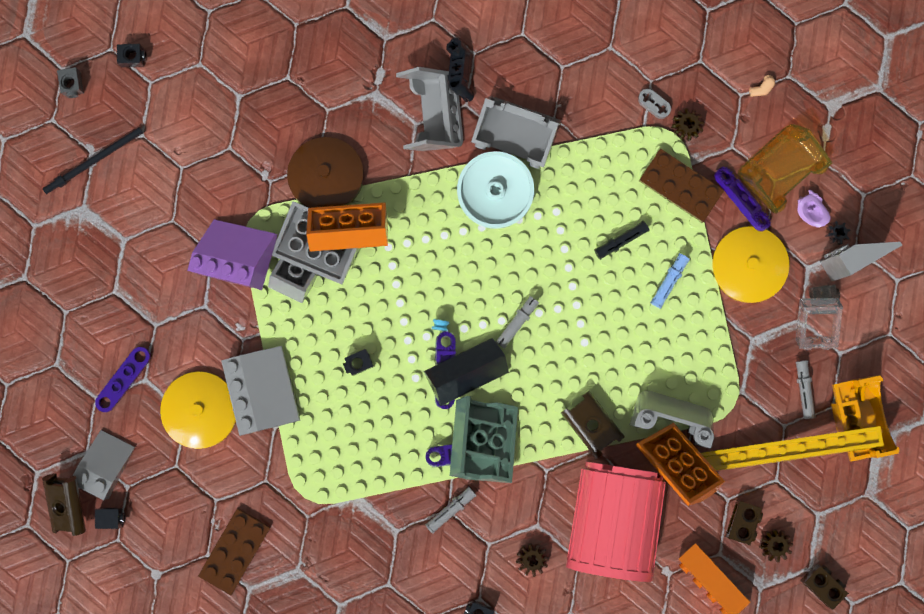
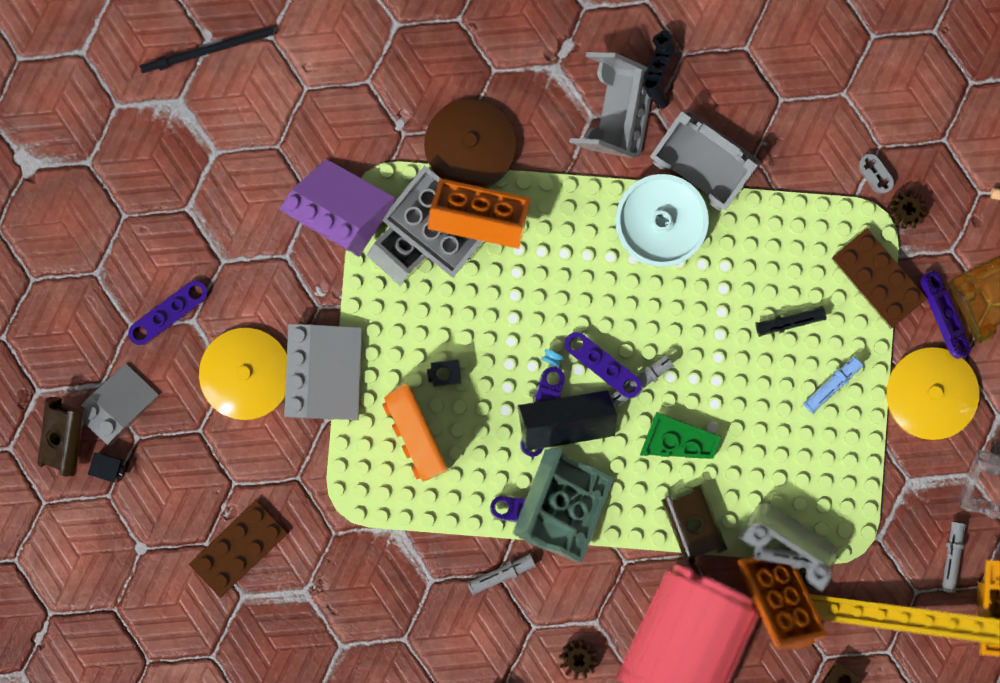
camera: 20 degrees right, 0 degrees up
none -> orange slope [382,384,449,482]
none -> dark purple plate [565,332,642,399]
none -> green wing [640,411,722,459]
none -> light grey pin [754,546,812,569]

